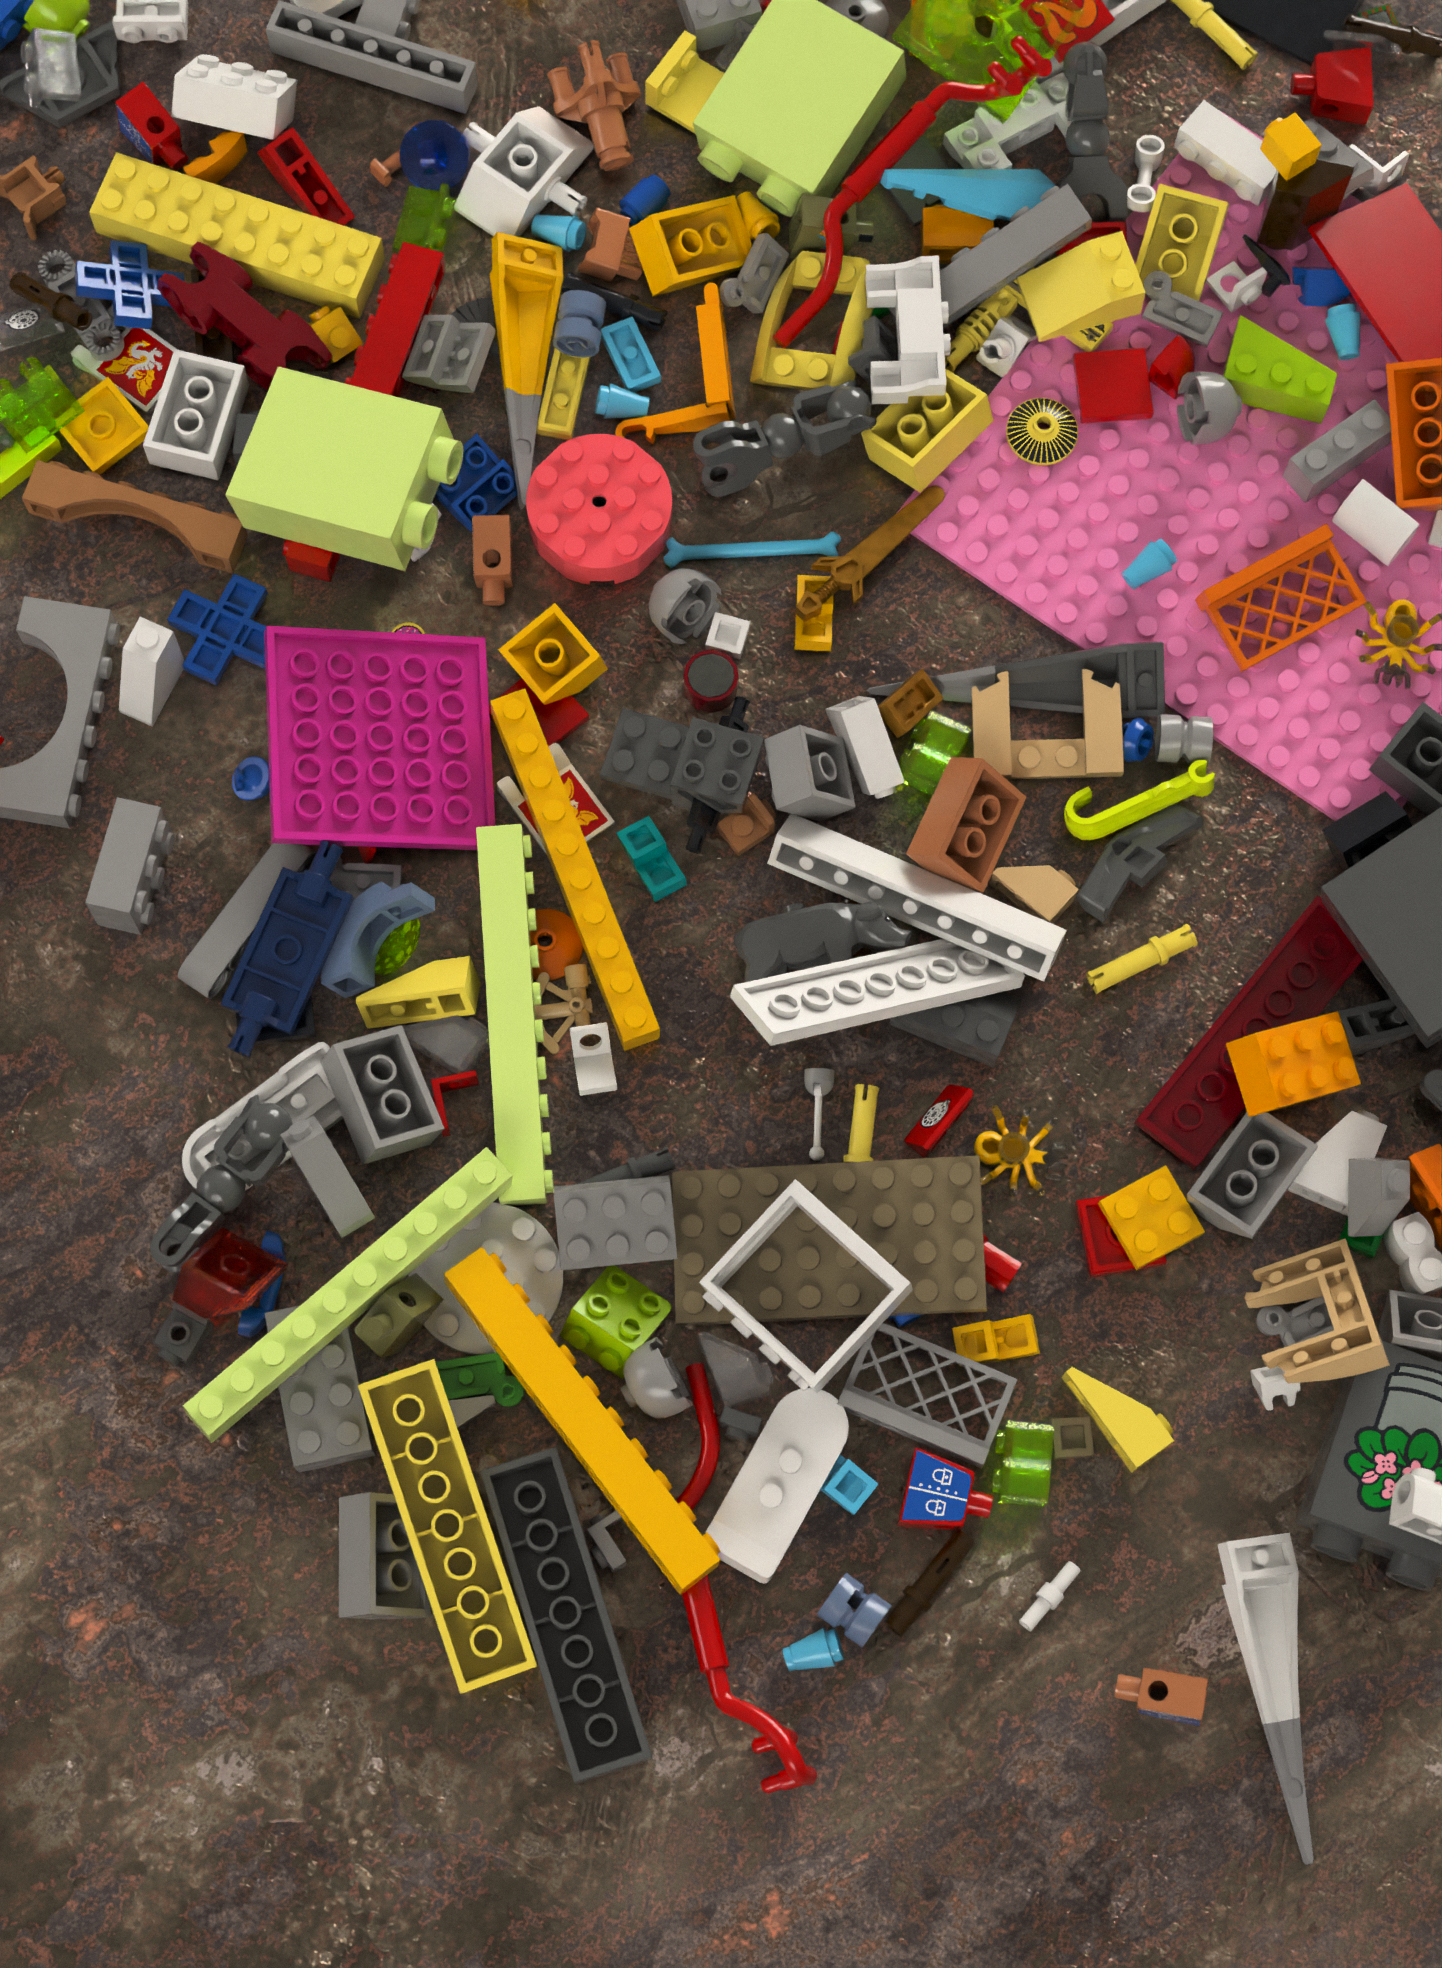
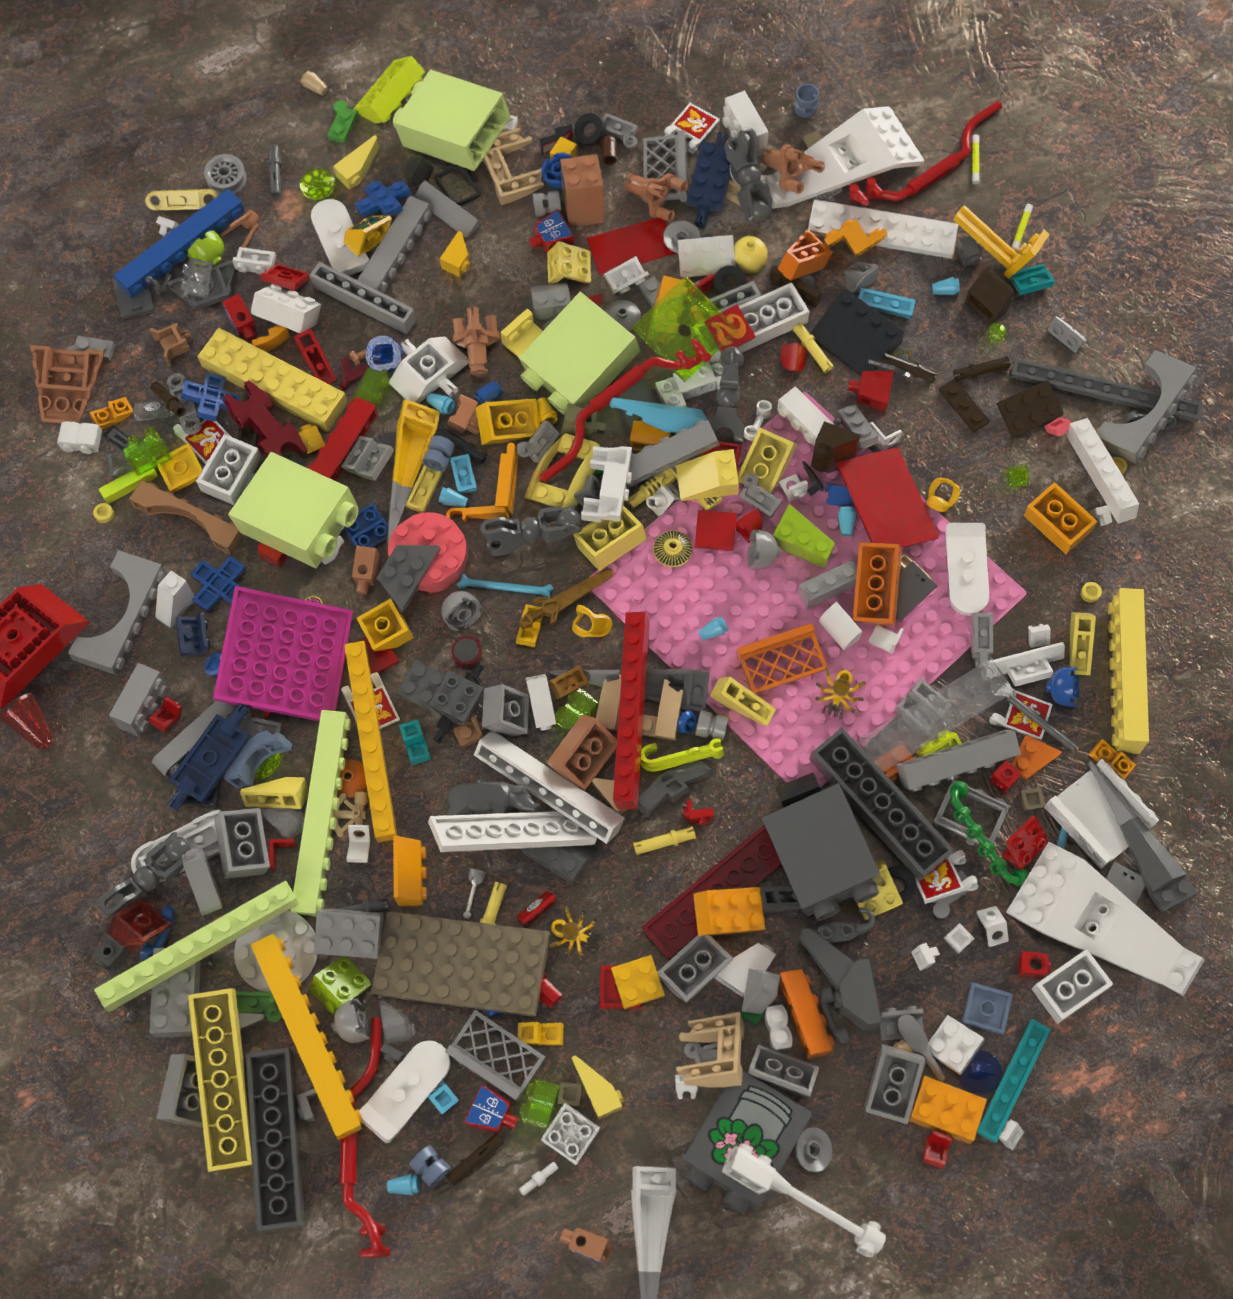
camera: 15 degrees right, 5 degrees down
olive torso [354,1273,444,1357] -> none
white window [699,1179,913,1394] -> none
white plate [705,612,750,659] -> none
yellow brick [1260,112,1322,181] -> none
none -> red bracket [149,697,182,733]
none -> dark blue bracket [176,612,210,656]
none -> red tile [260,264,310,291]
none -> dark red piece [339,357,369,392]
none -> dark grey wing [377,545,441,612]
none -> light orange slope [393,836,427,907]
none -> white tile [541,1103,601,1165]
none -> yellow piece [572,605,612,637]
none -> red brick [613,612,650,809]
none -> red bracket [683,799,714,826]
none -> light yellow slope [710,676,776,726]
none -> red brick [781,343,807,372]

